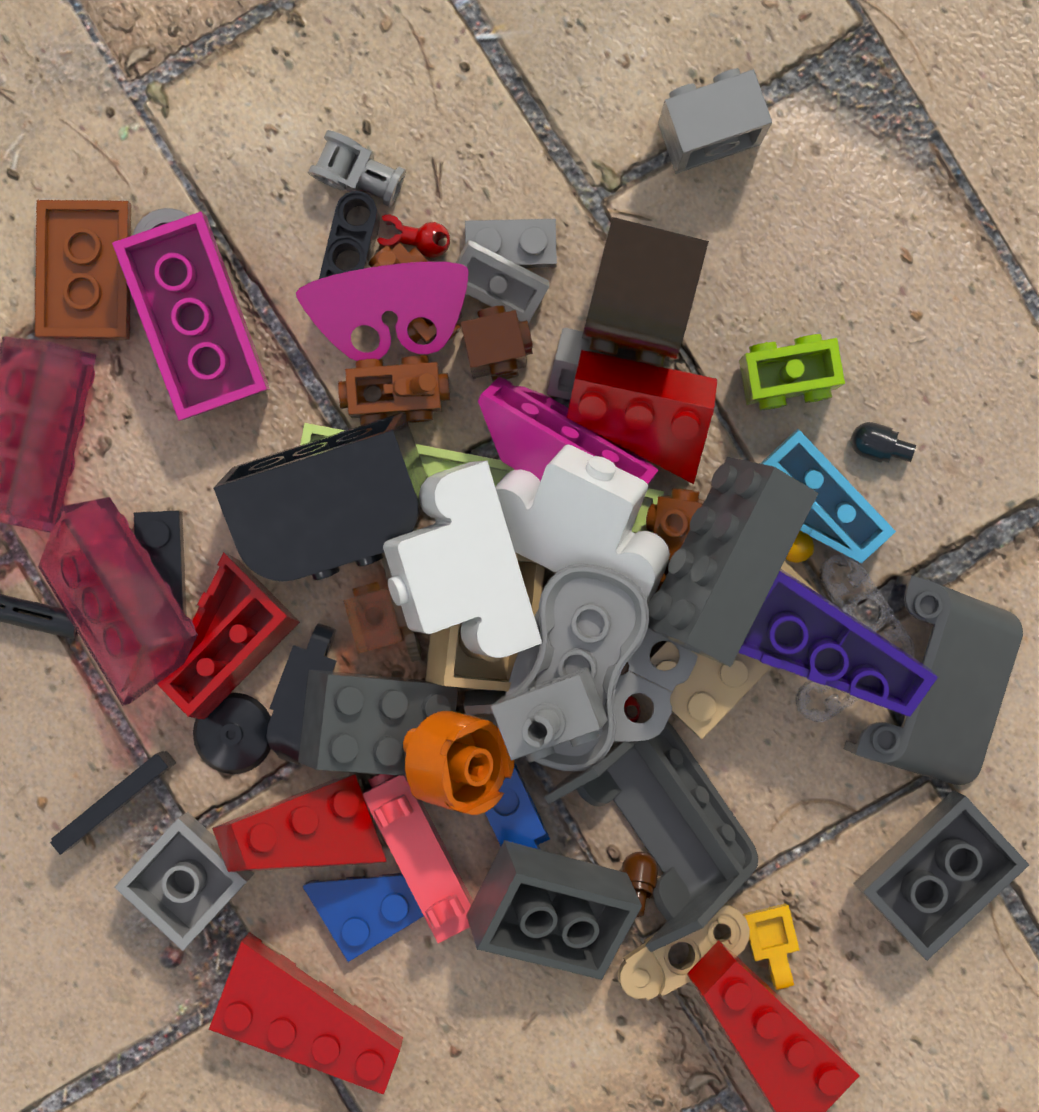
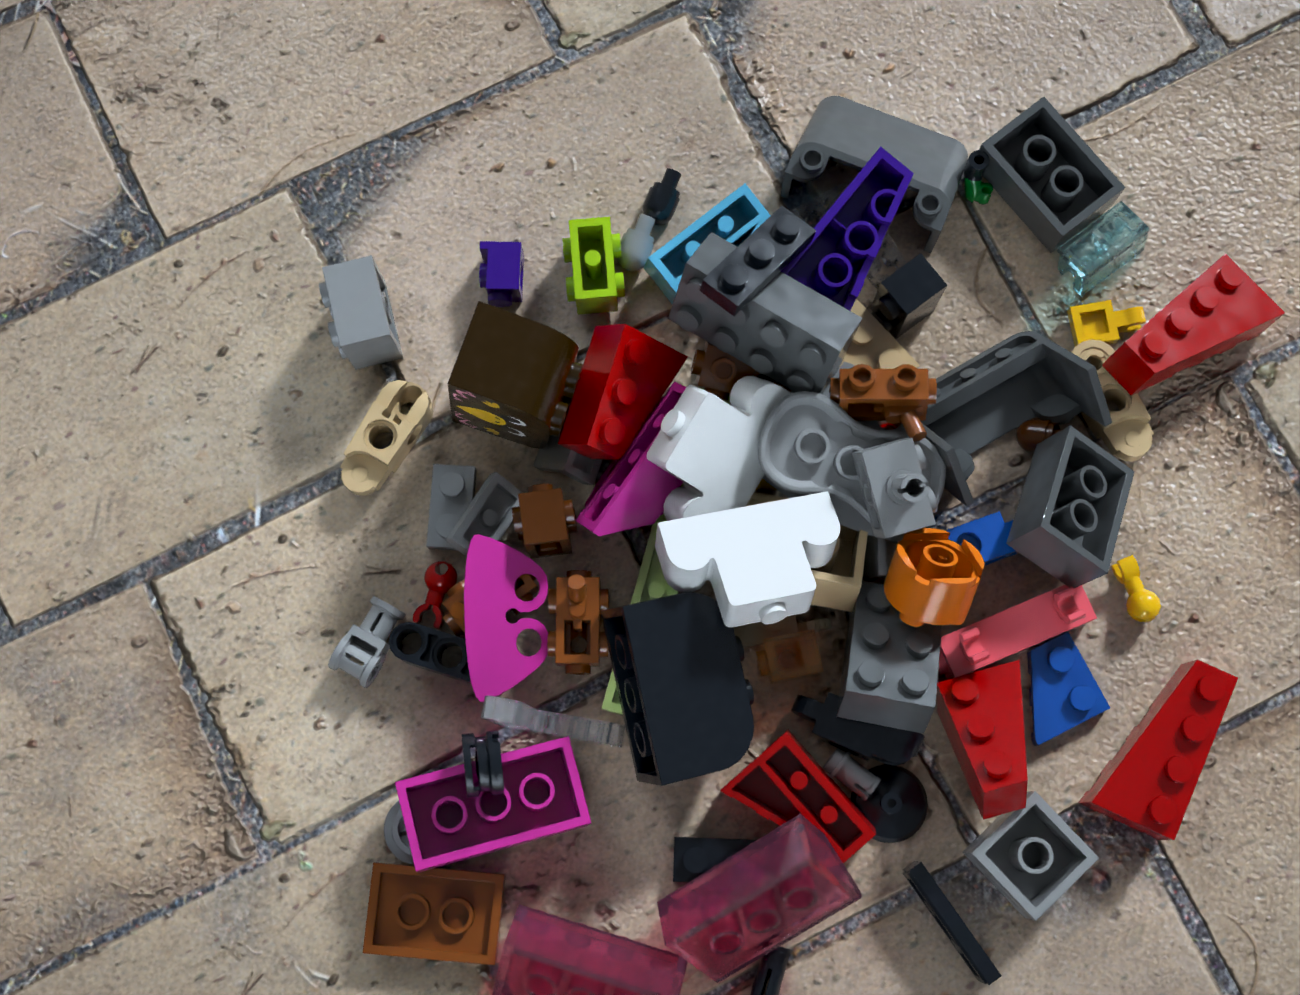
camera: 85 degrees left, 10 degrees down
none -> tan piece [340,380,433,496]
none -> black wheel [462,730,504,798]
none -> dark purple brick [479,241,524,307]
none -> clear beam [481,696,626,748]
none -> light grey cylinder [617,214,655,271]
none -> black plate [699,206,816,316]
none -> light grey pin [823,747,881,801]
none -> dark orange brick [830,364,937,442]
none -> black brick [870,253,947,339]
none -> arm [964,150,993,205]
none -> clear light blue hinge [1057,201,1150,297]
none -> yellow arm [1111,555,1161,622]

